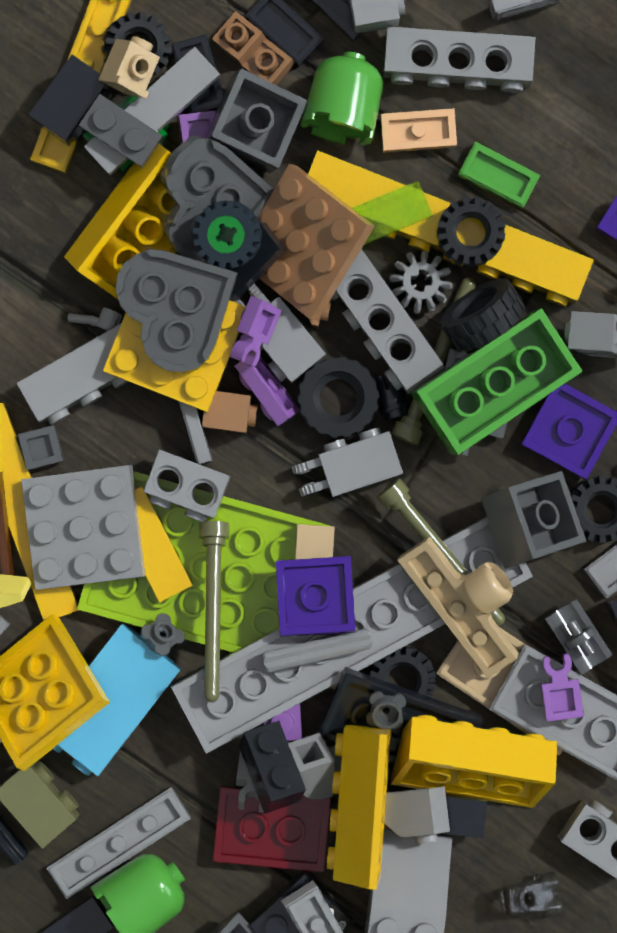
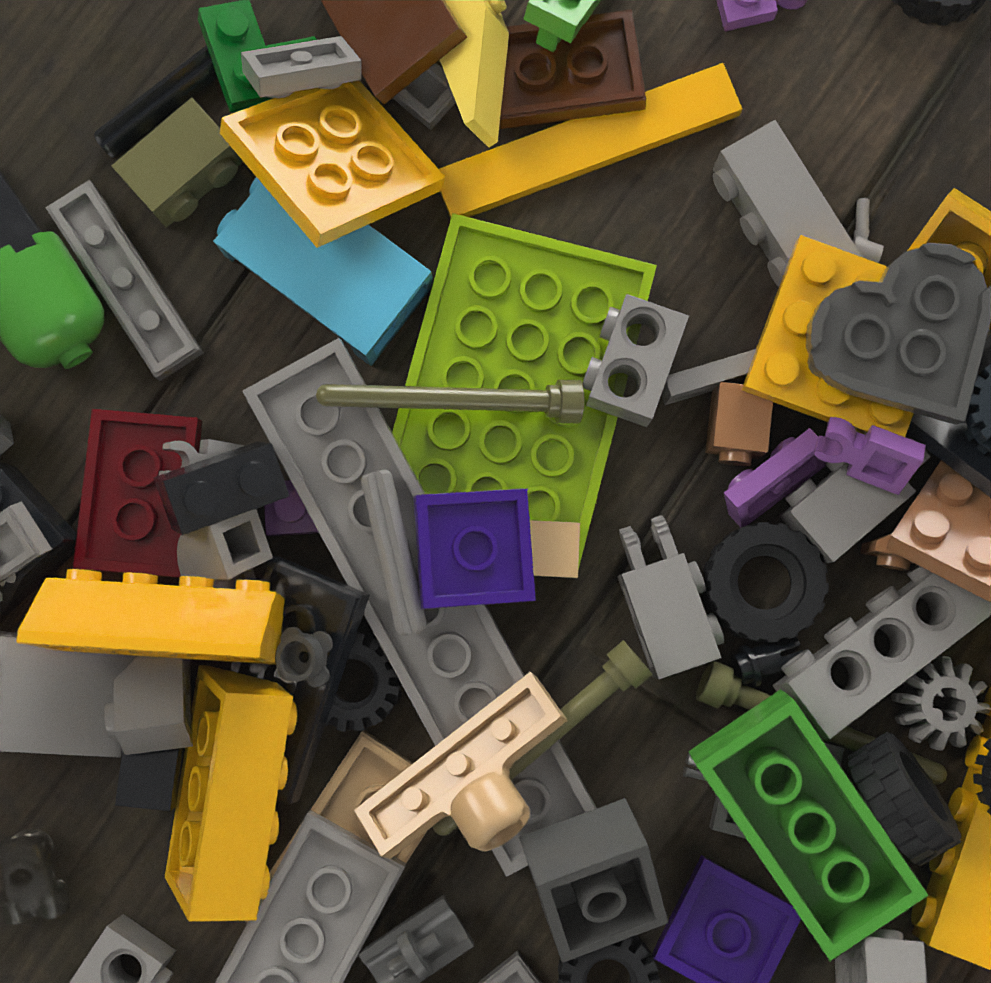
camera: 90 degrees right, 5 degrees down
dark grey plate [18,425,64,470] -> none
light grey plate [21,465,146,590] -> none
yellow tile [135,486,193,603] -> none
dark grey plate [141,613,185,656] -> none
medium lavender plate [540,653,584,722] -> none

